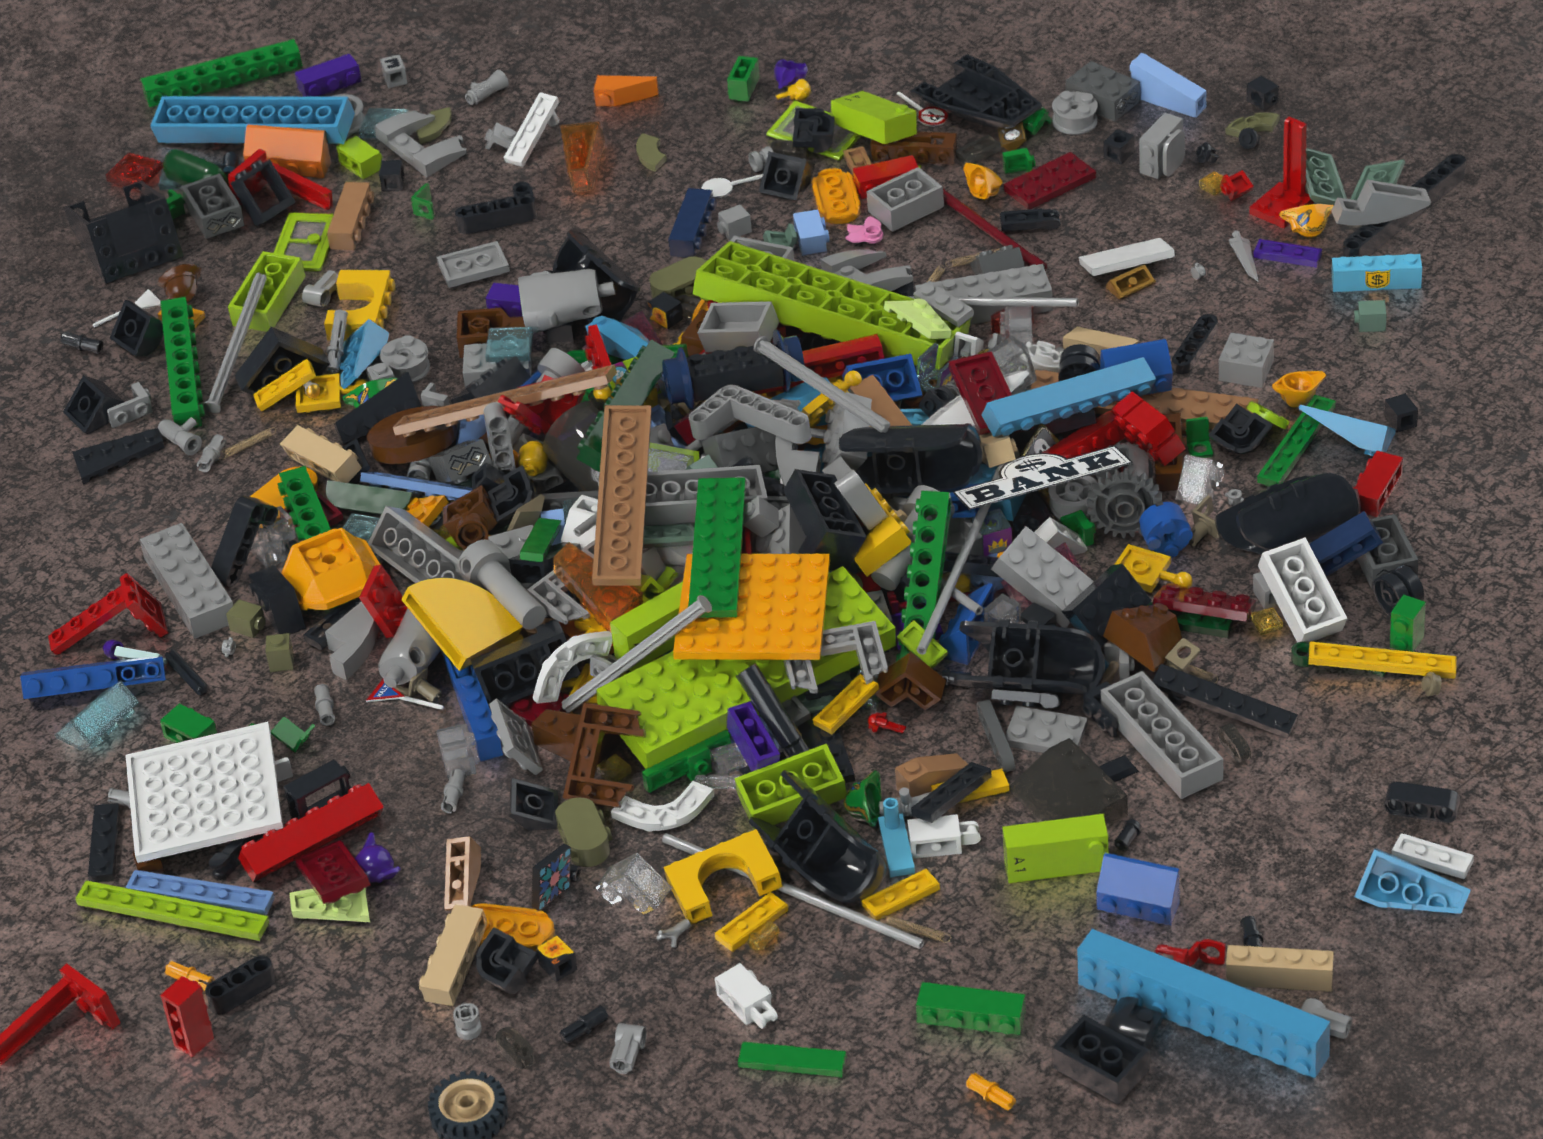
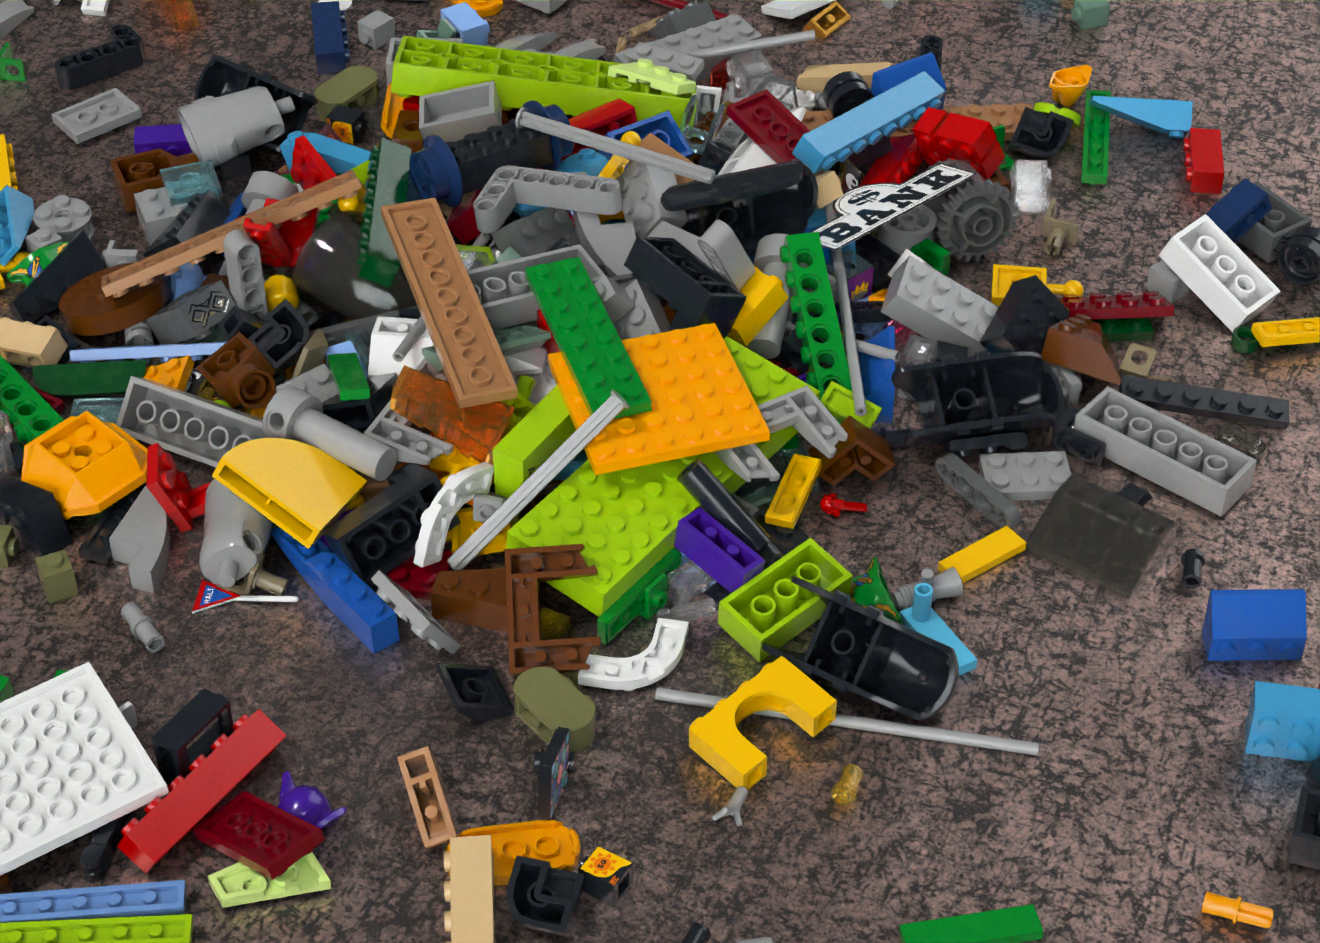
camera: 25 degrees left, 0 degrees up
green bracket [271,717,316,753] -> none
clear brick [436,723,479,781] -> none
light grey pin [441,769,466,813] -> none
clear brick [595,853,672,915] -> none
yellow tile [715,892,789,952] -> none
white brick [715,963,778,1028] -> none
bright pink plate [846,216,883,244] -> none
yellow tile [862,868,940,921] -> none
tan piece [881,916,951,942] -> none
medium nougat slope [895,754,968,797] -> none
white brick [907,815,981,859] -> none
black plate [911,762,992,823] -> none
green brick [916,982,1026,1035] -> none
lime brick [1002,814,1109,883] -> none
blue brick [1139,502,1193,558] -> none
black animal [1215,473,1361,555] -> none
light grey brick [1219,333,1274,388] -> none
light grey piece [1225,489,1244,505] -> none
clear yellow plate [1251,607,1283,635] -> none
black brick [1384,393,1418,433] -> none

